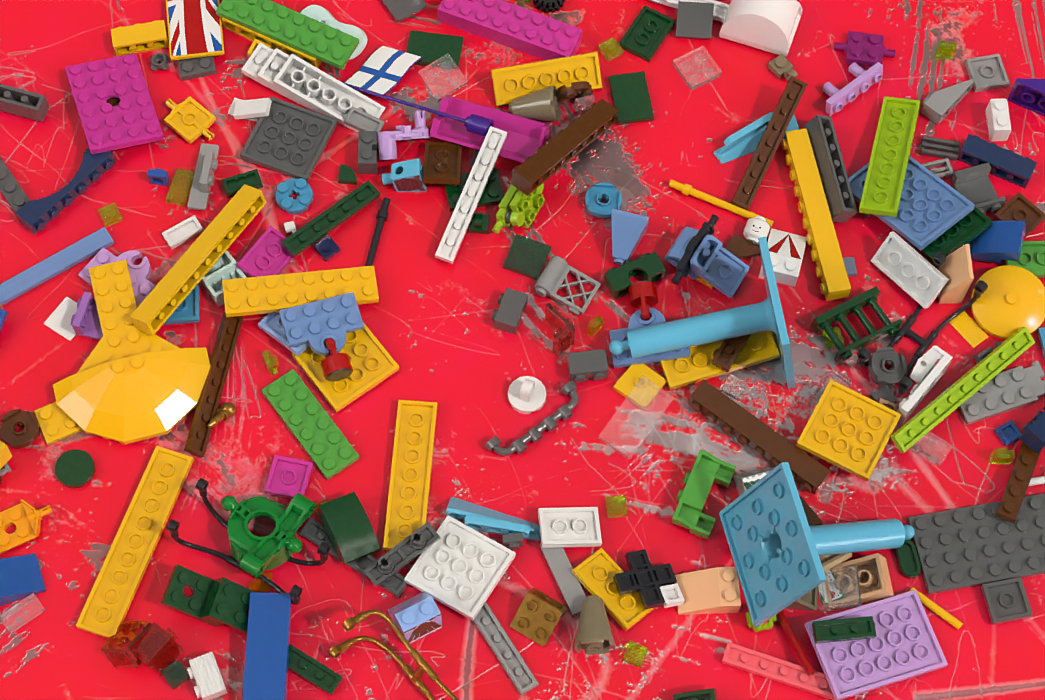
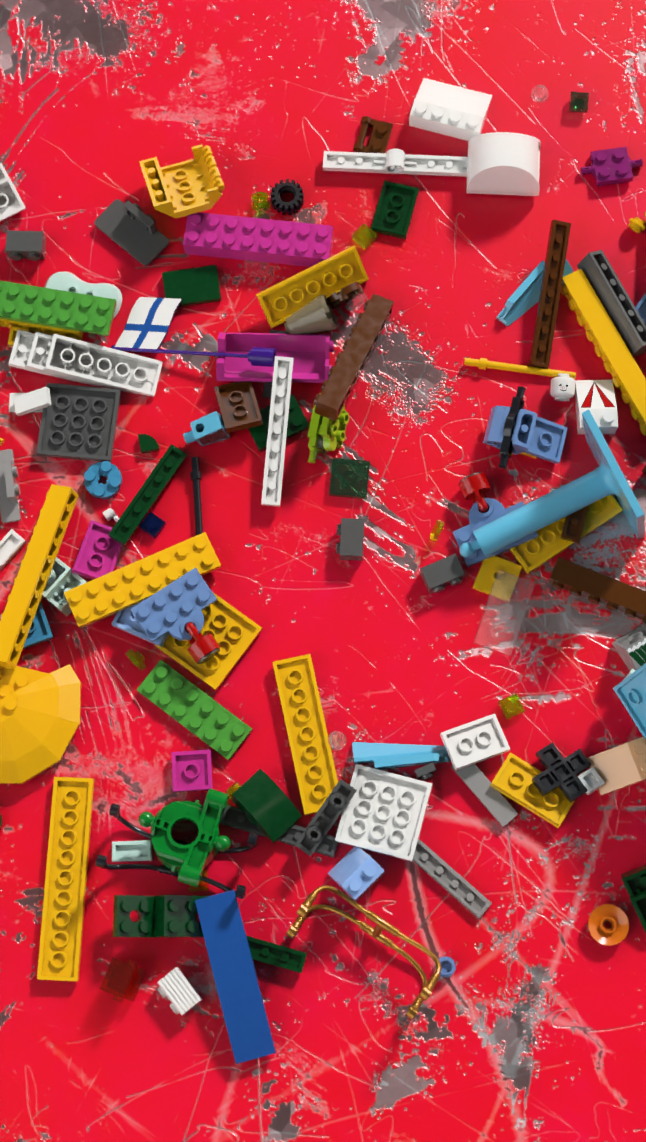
camera: 10 degrees left, 10 degrees up
clear red bracket [101,621,152,669] -> none
plate [161,660,190,690] -> none
reddish brown plate [184,311,244,458] -> none
pearl gold bar [207,402,236,428] -> none
dark green plate [222,169,263,198] -> none
light grey tile [344,106,385,132] -> none
dark grey brick [358,131,378,174] -> none
lavender piece [377,110,430,160] -> none
clear plate [418,53,468,102] -> none
dark green tile [469,212,489,234] -> none
dark grey bar [485,380,579,456] -> none
white tile [508,376,546,414] -> none
pearl gold bracket [510,588,568,646] -> none
light grey piece [534,256,601,316] -> none
clear red bracket [545,303,575,357] -> none
dark tan cone [574,595,616,655] -> none
dark azure plate [585,182,622,218] -> none
dark green arch [604,252,666,300] -> none
dark green tile [609,71,654,125] -> none
medium blue slope [611,209,649,265] -> none
clear neon green tile [622,641,649,668] -> none
bright green bracket [671,450,736,539] -> none
clear plate [672,46,722,91] -> none
dark grey tile [676,1,714,40] -> none
clear tile [721,374,747,401] -> none
reddish brown tile [725,234,761,260] -> none
dark tan plate [768,54,798,81] -> none
lavender plate [822,62,883,116] -> none
none -> light aqua tile [112,840,152,862]
none -> clear plate [328,731,346,751]
none -> yellow plate [628,217,646,233]

